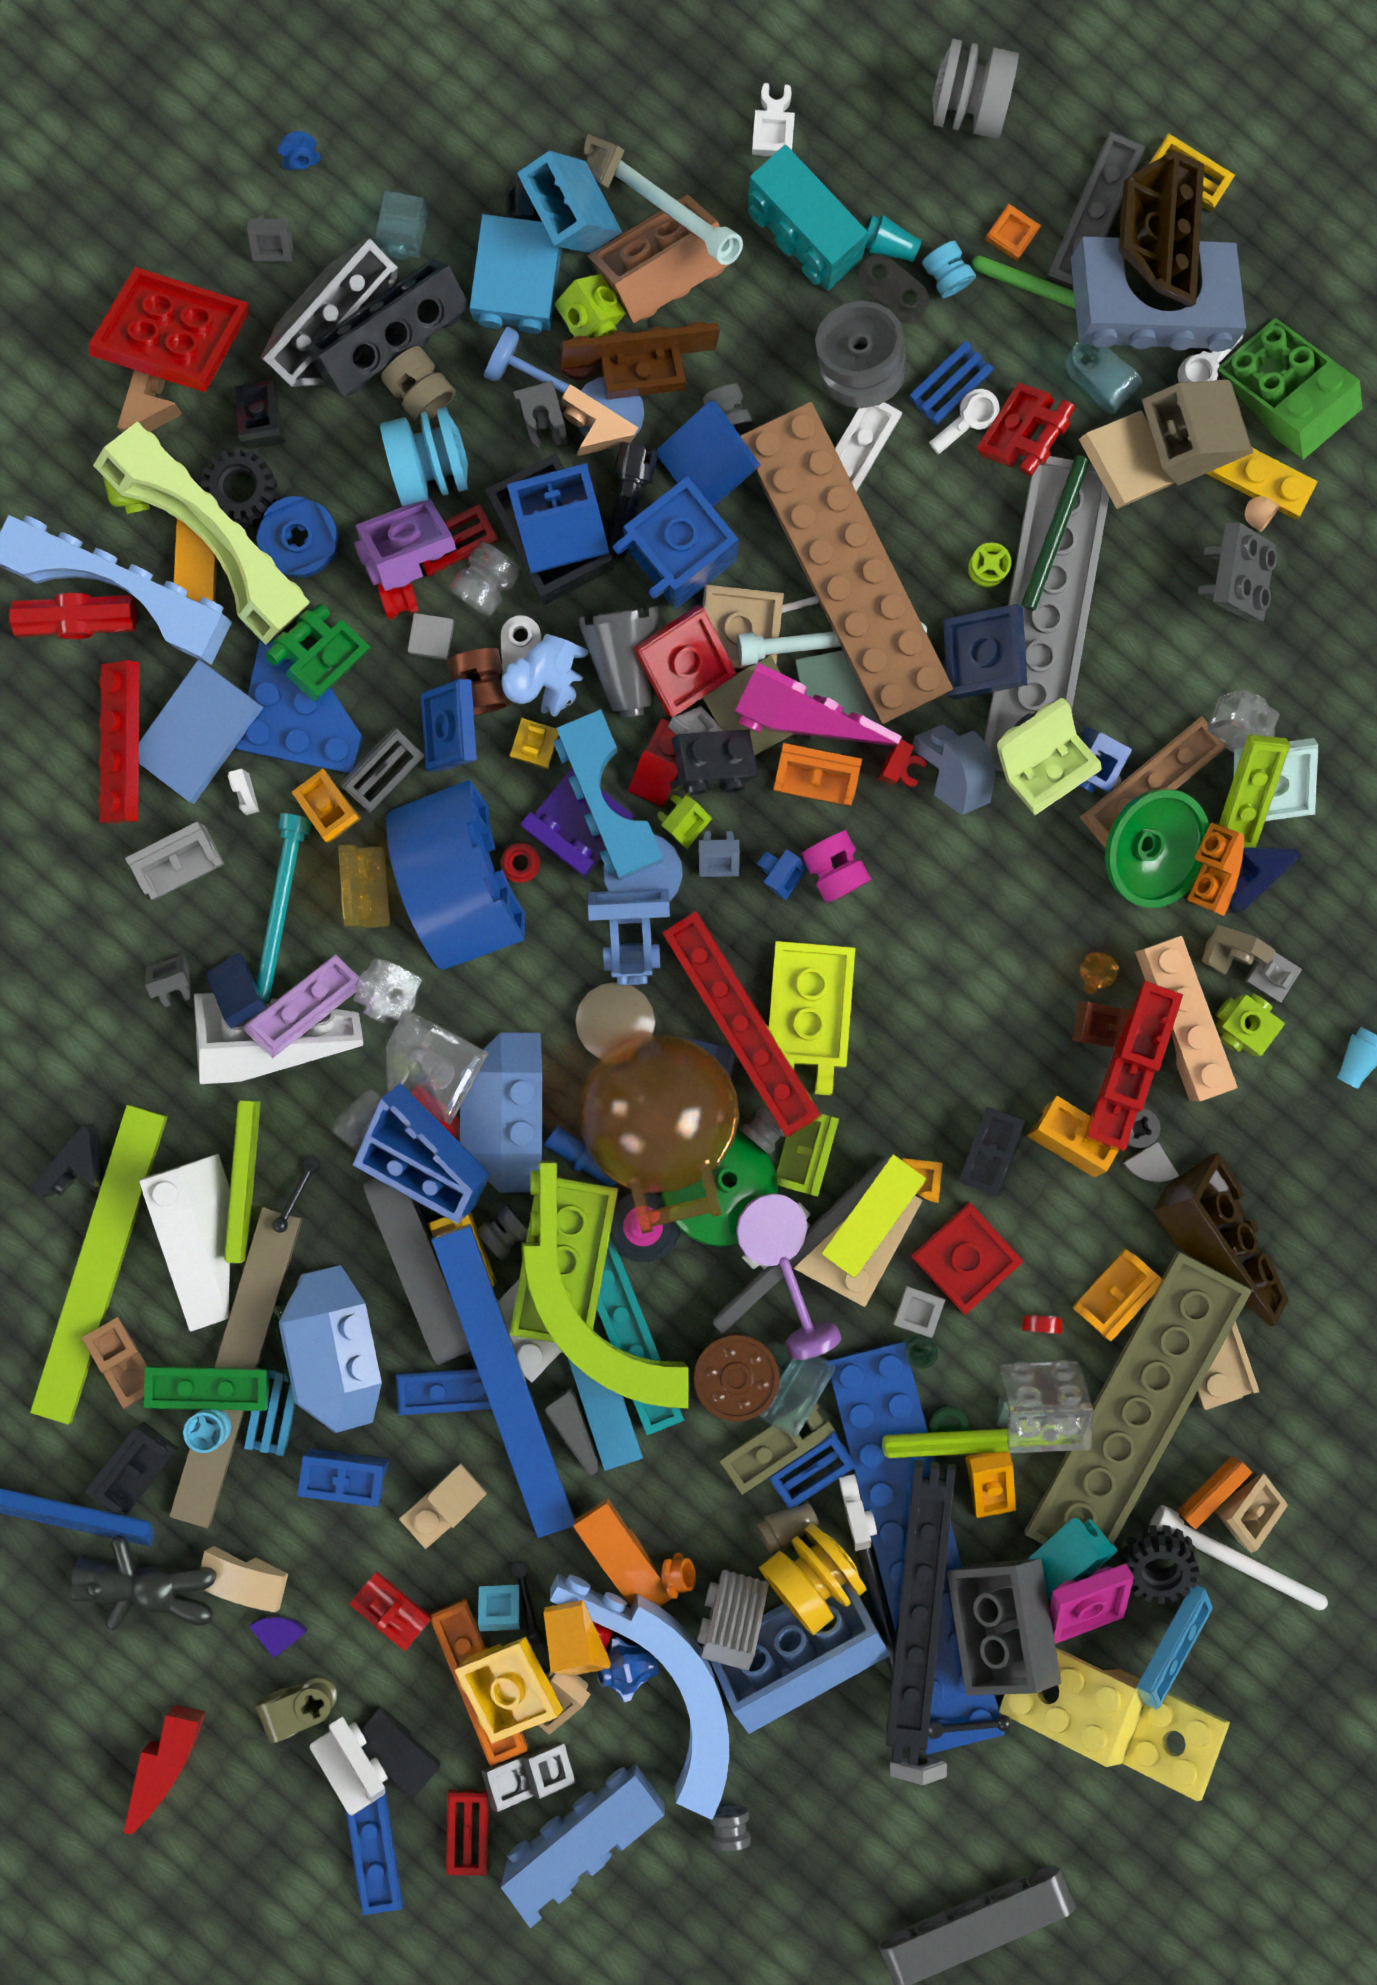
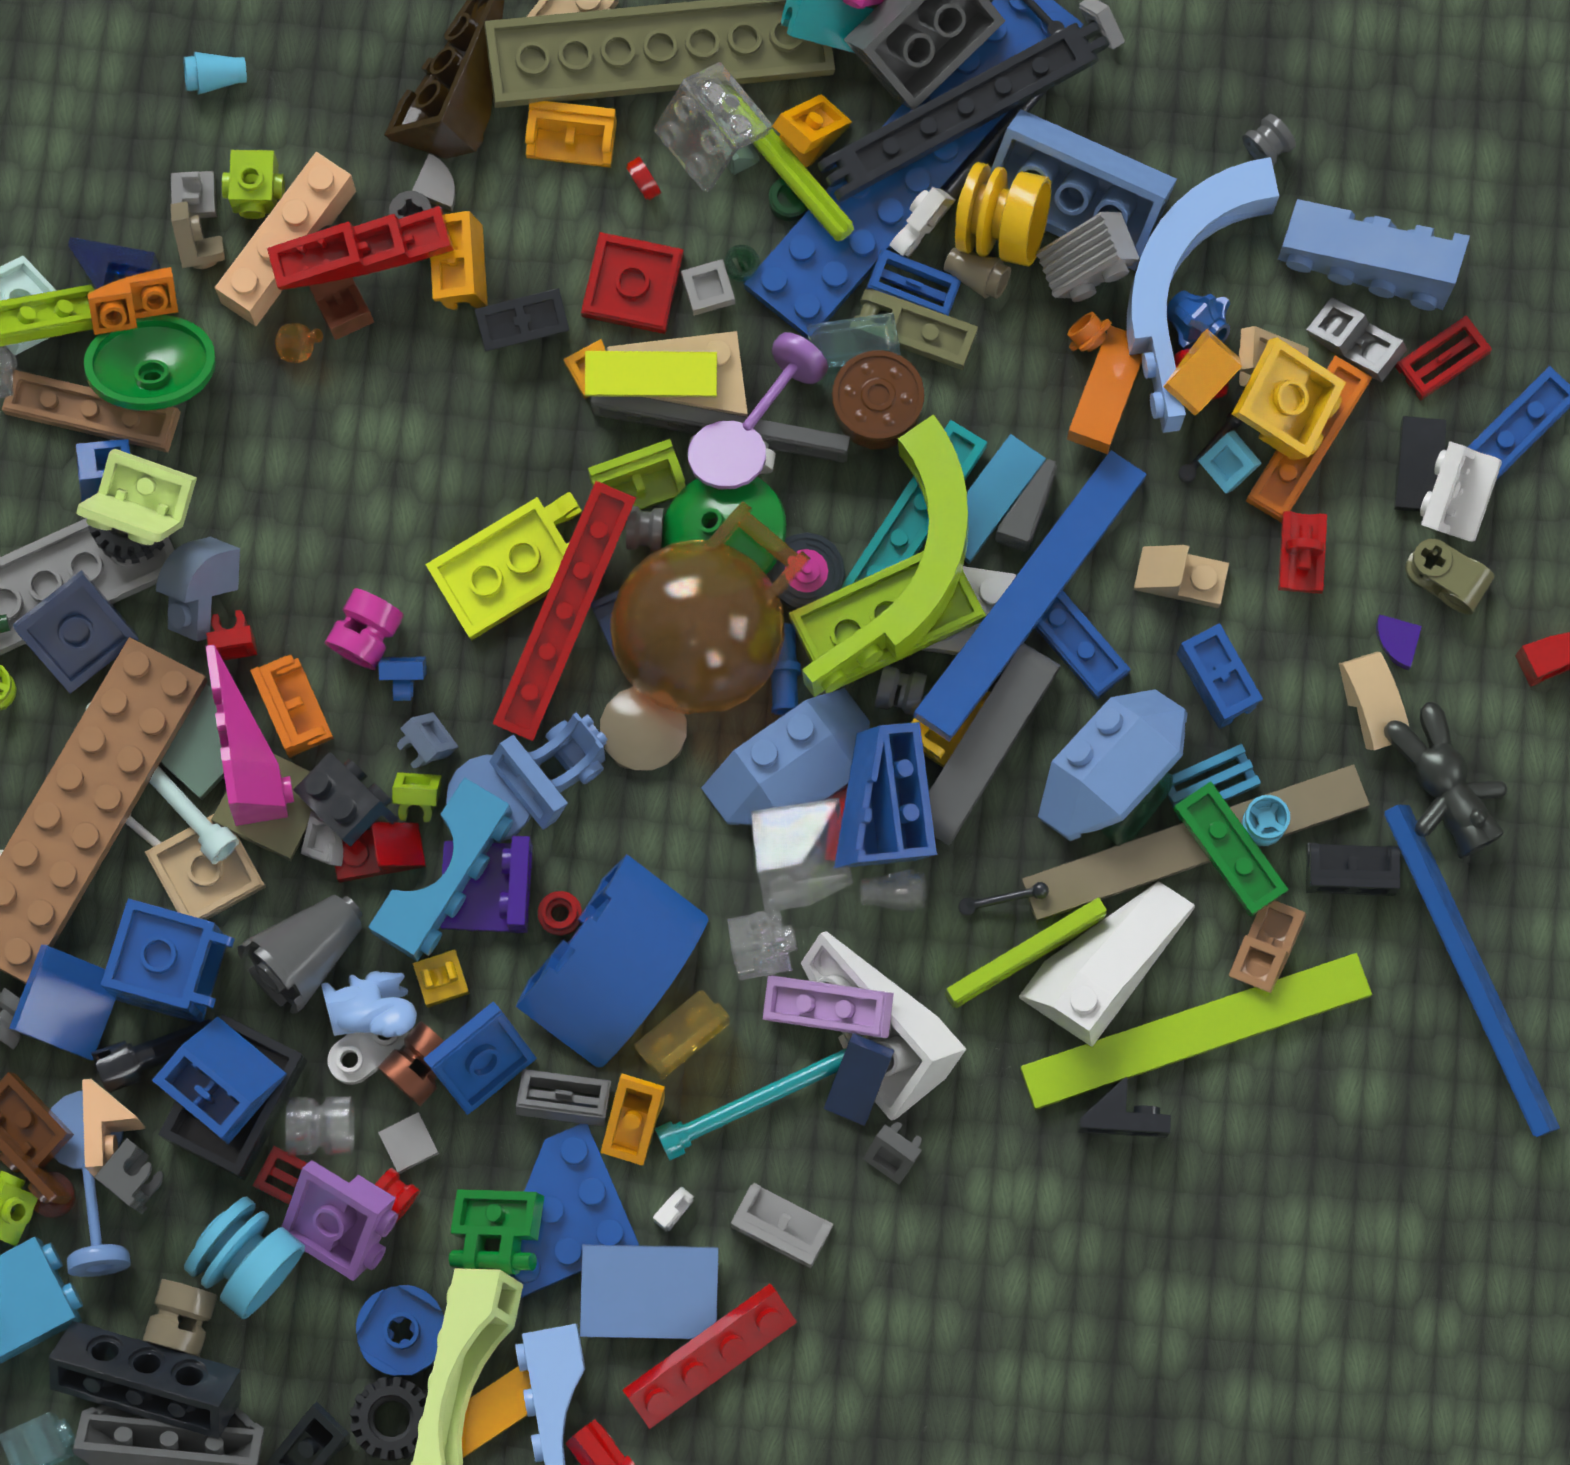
camera: 120 degrees left, 10 degrees down
tile [633,605,737,717] -> none

